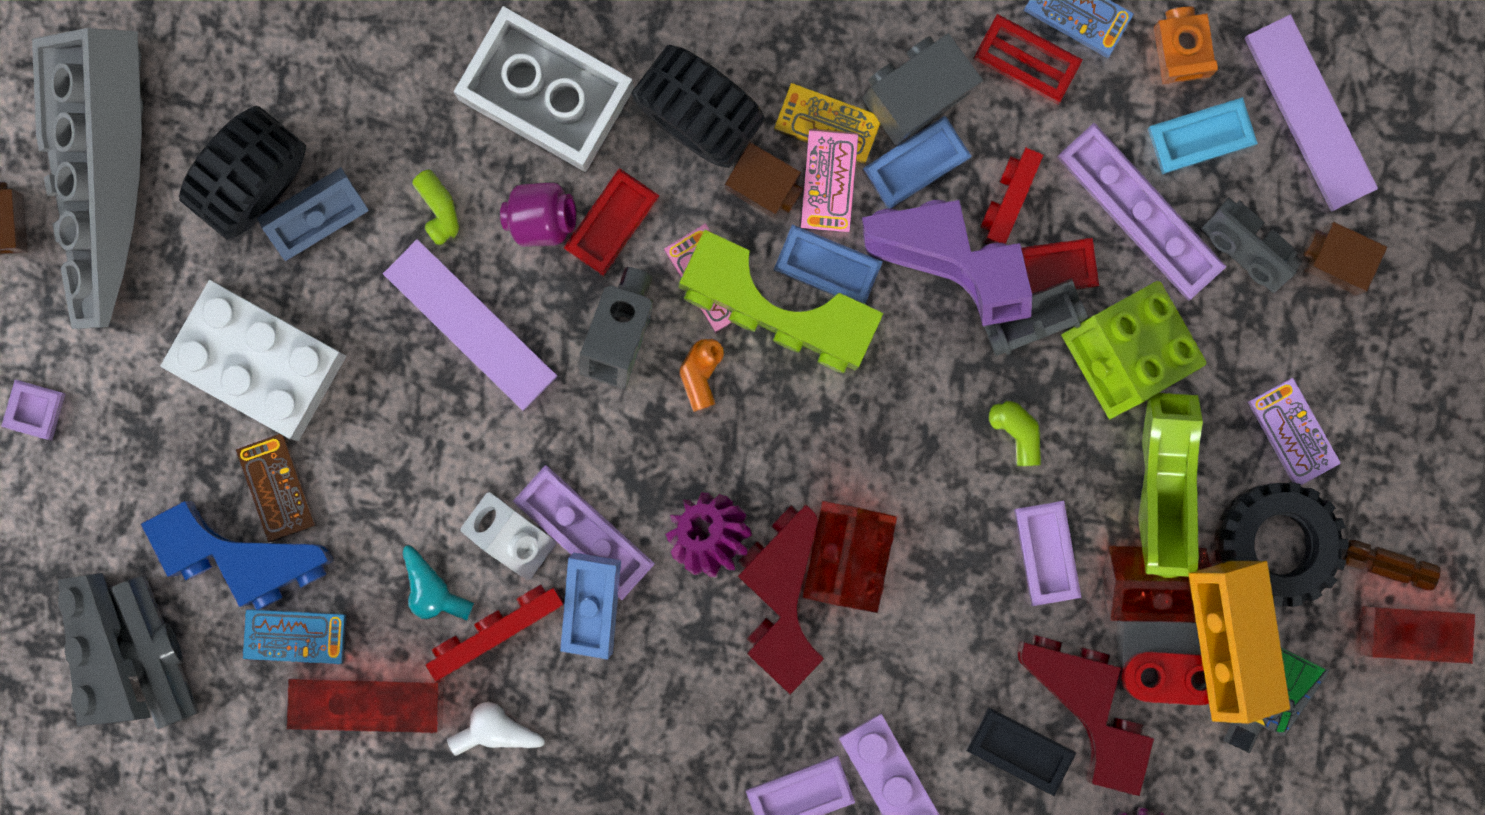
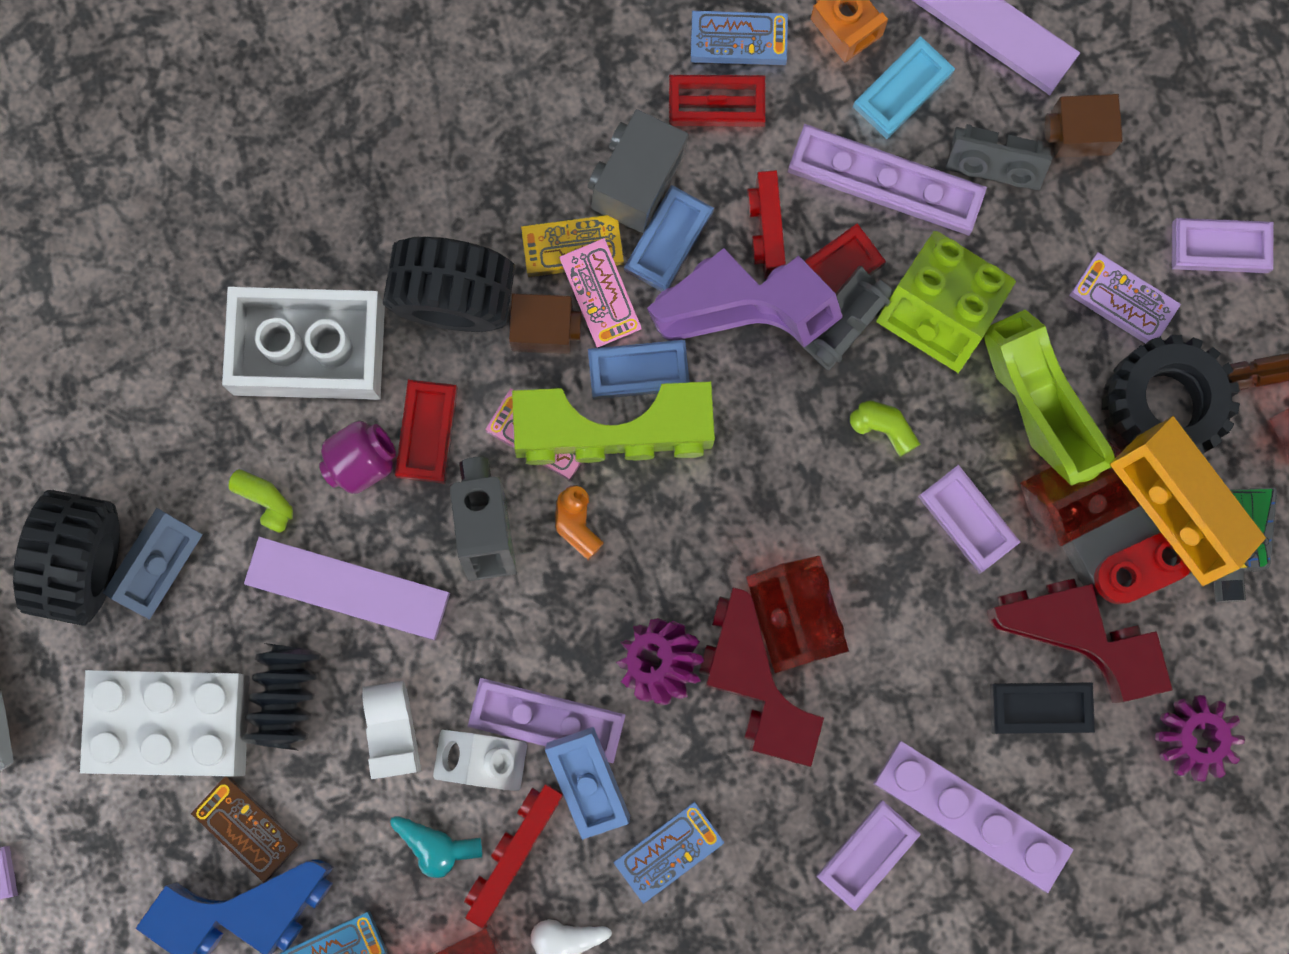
camera: 25 degrees left, 5 degrees down
none -> black piece [242,643,321,751]
none -> white leg [362,681,422,779]
none -> medium blue tile [613,802,724,904]
none -> lavender tile [1172,218,1273,273]

